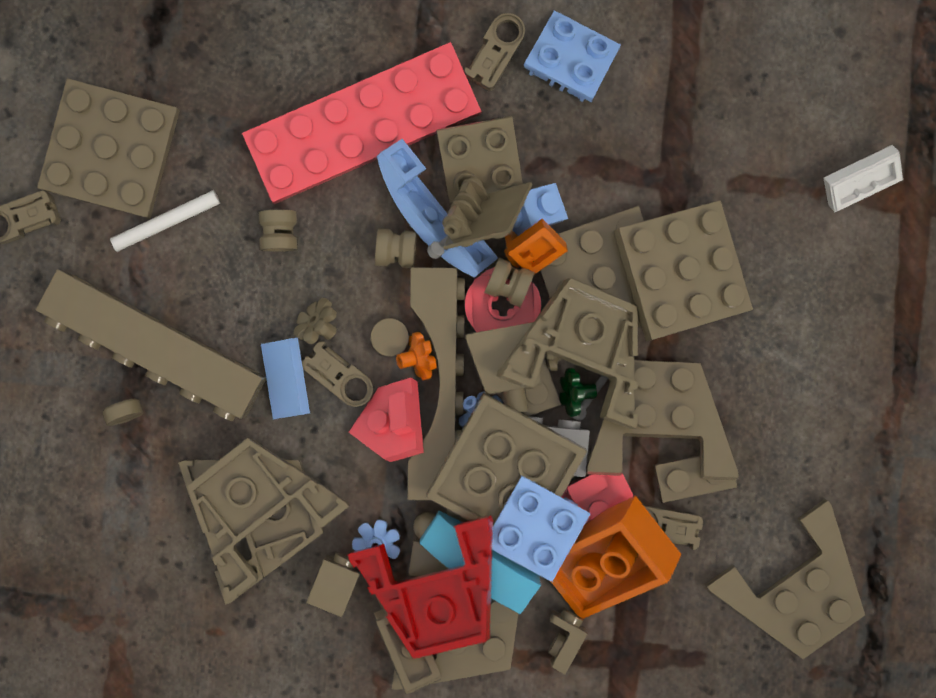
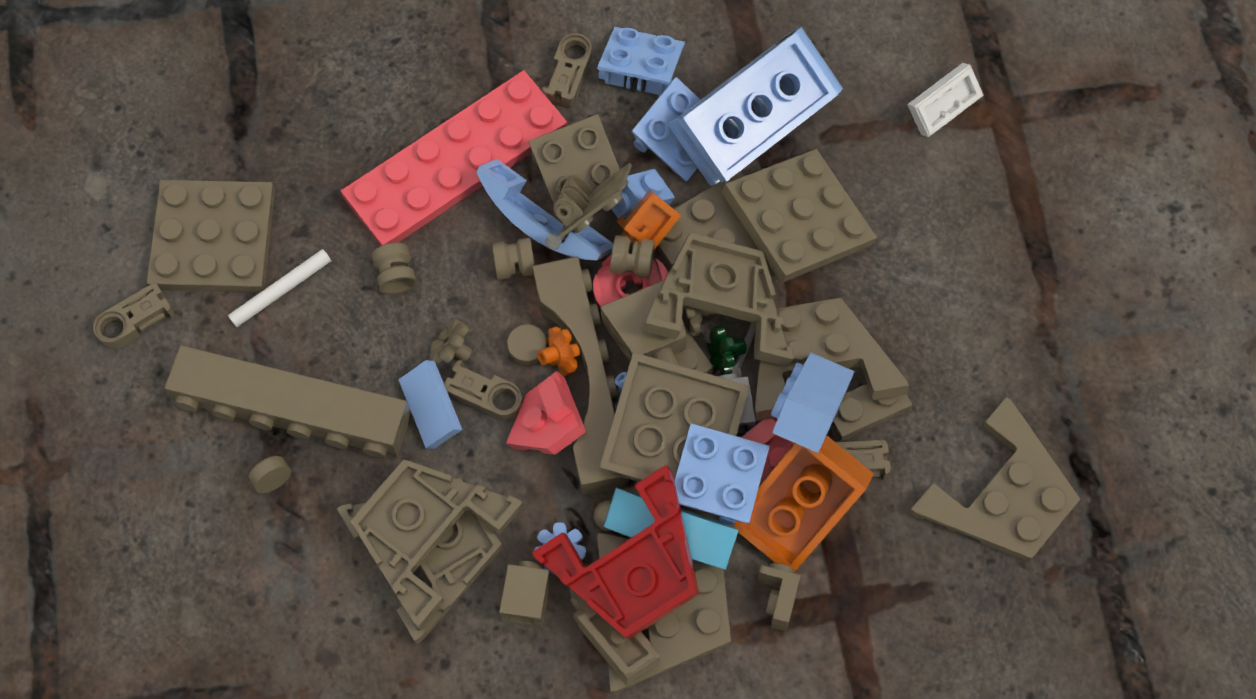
camera: 10 degrees left, 20 degrees down
none -> light blue hinge [631,77,727,182]
none -> light blue hinge [668,27,843,186]
none -> light blue brick [771,352,855,453]

